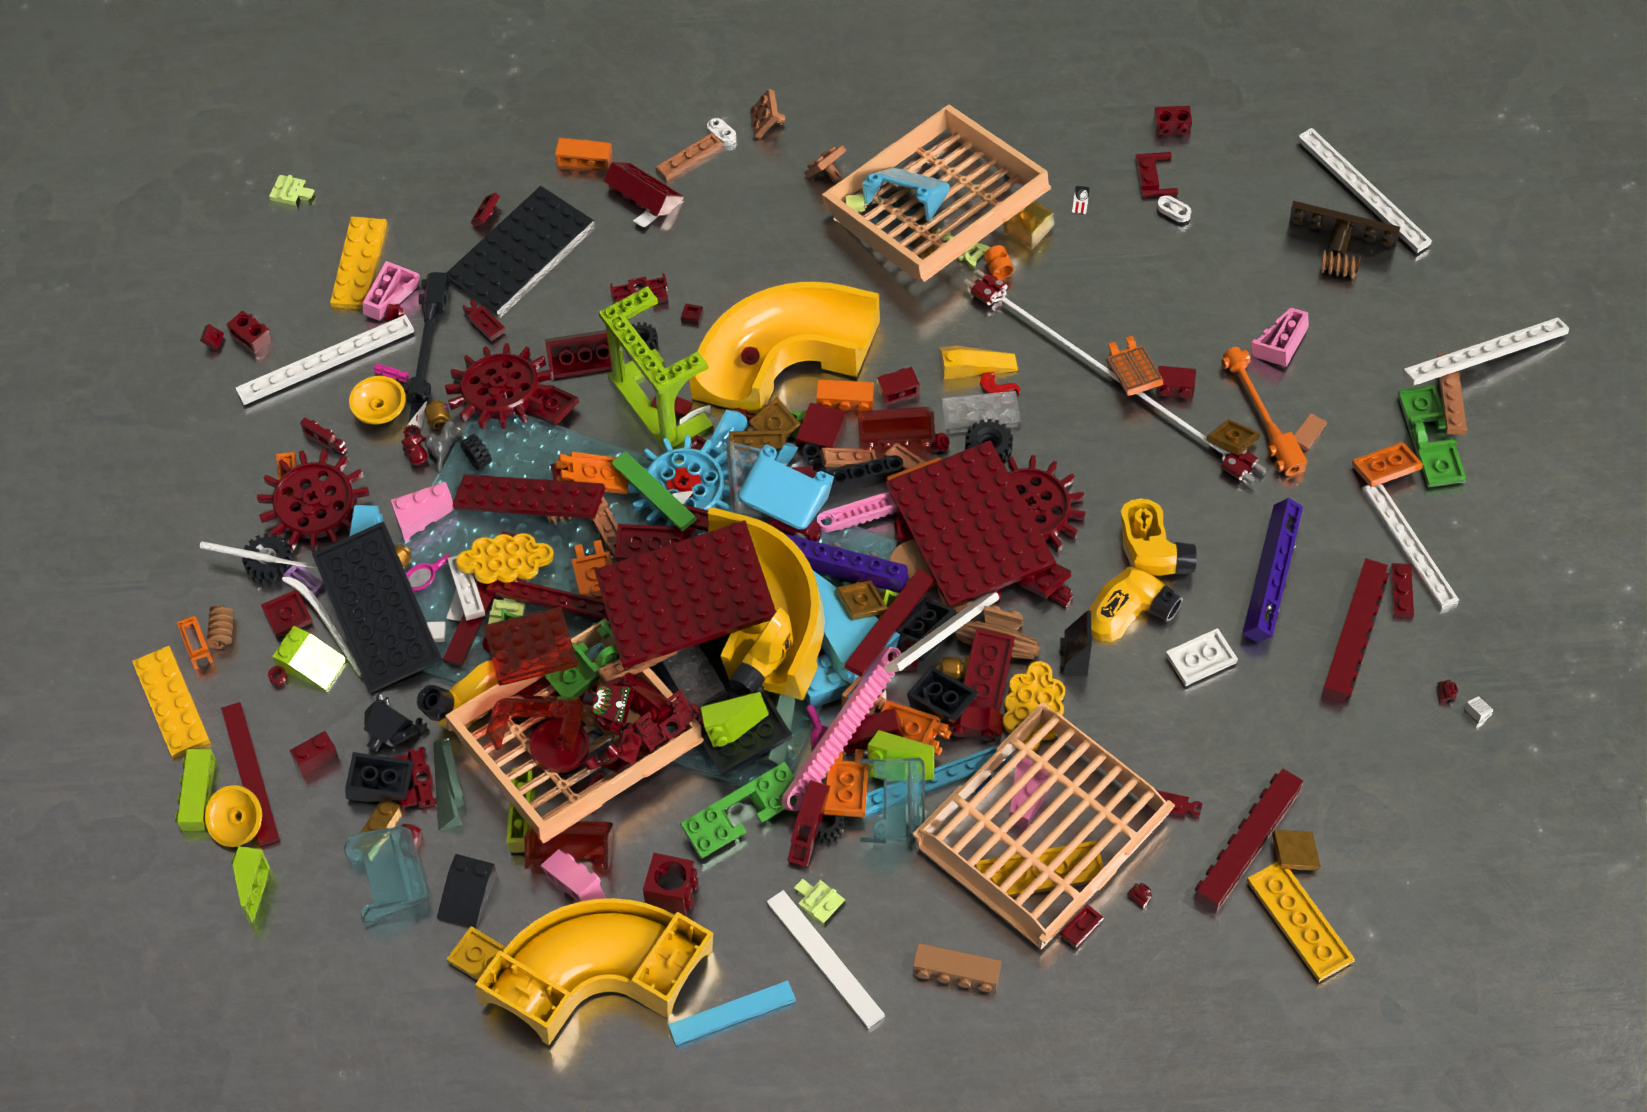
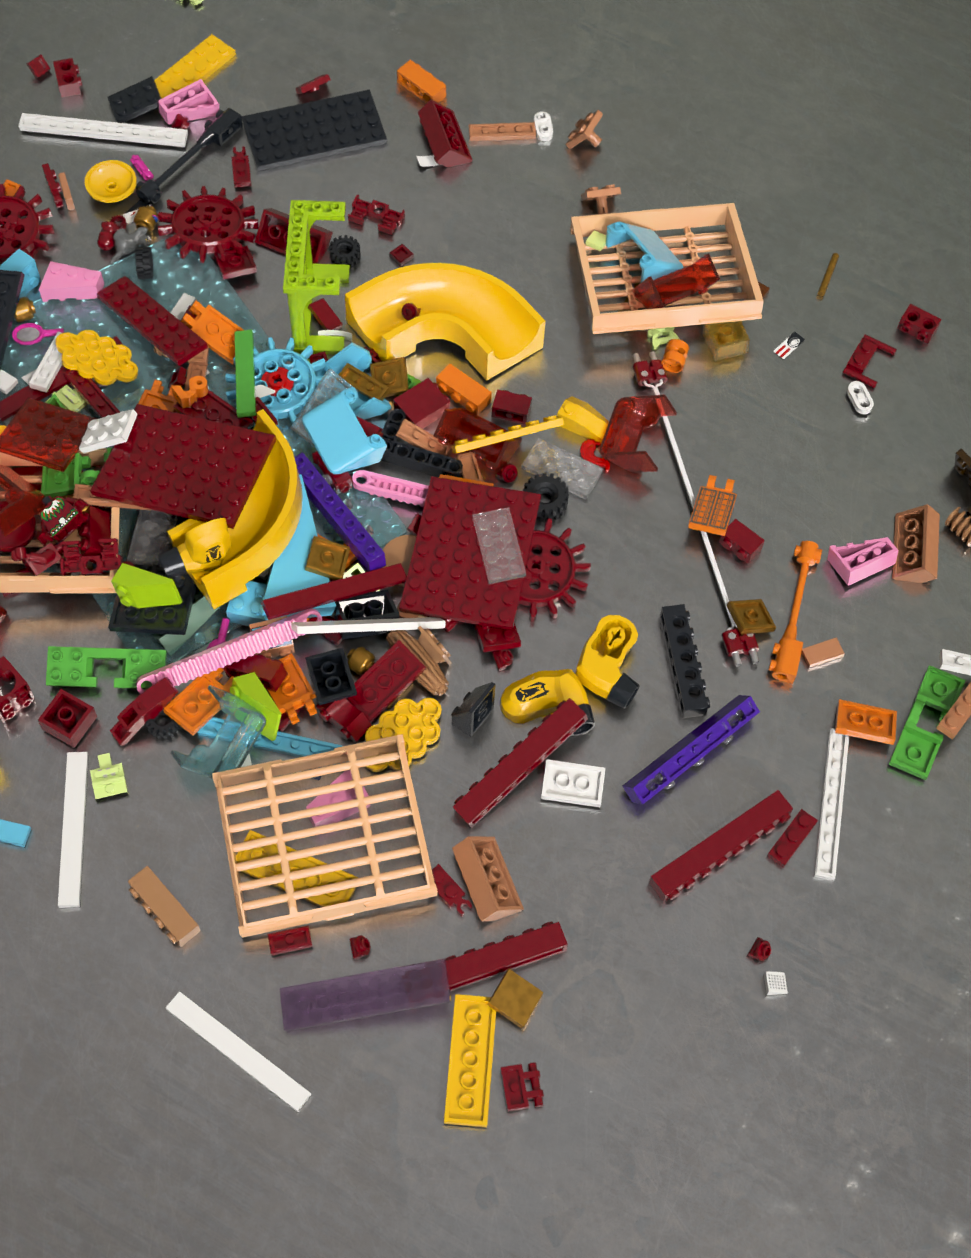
camera: 30 degrees right, 5 degrees up
none -> dark red brick [38,689,97,748]
none -> nougat tile [58,172,75,210]
none -> white plate [79,409,137,454]
none -> black plate [108,76,162,123]
none -> white tile [166,991,311,1112]
none -> dark red plate [168,366,187,389]
none -> white sticker [171,293,195,320]
none -> orange leg [172,376,208,409]
none -> clear purple plate [280,959,452,1032]
none -> yellow plate [451,415,564,453]
none -> nougat slope [452,836,524,922]
none -> dark red brick [453,698,588,828]
none -> clear plate [472,507,526,584]
none -> dark red plate [500,1062,544,1112]
none -> clear red windscreen [599,395,677,472]
none -> clear red windscreen [632,253,720,309]
none -> black brick [660,604,710,719]
none -> pearl gold bar [818,253,839,296]
none -> nougat slope [892,504,940,583]

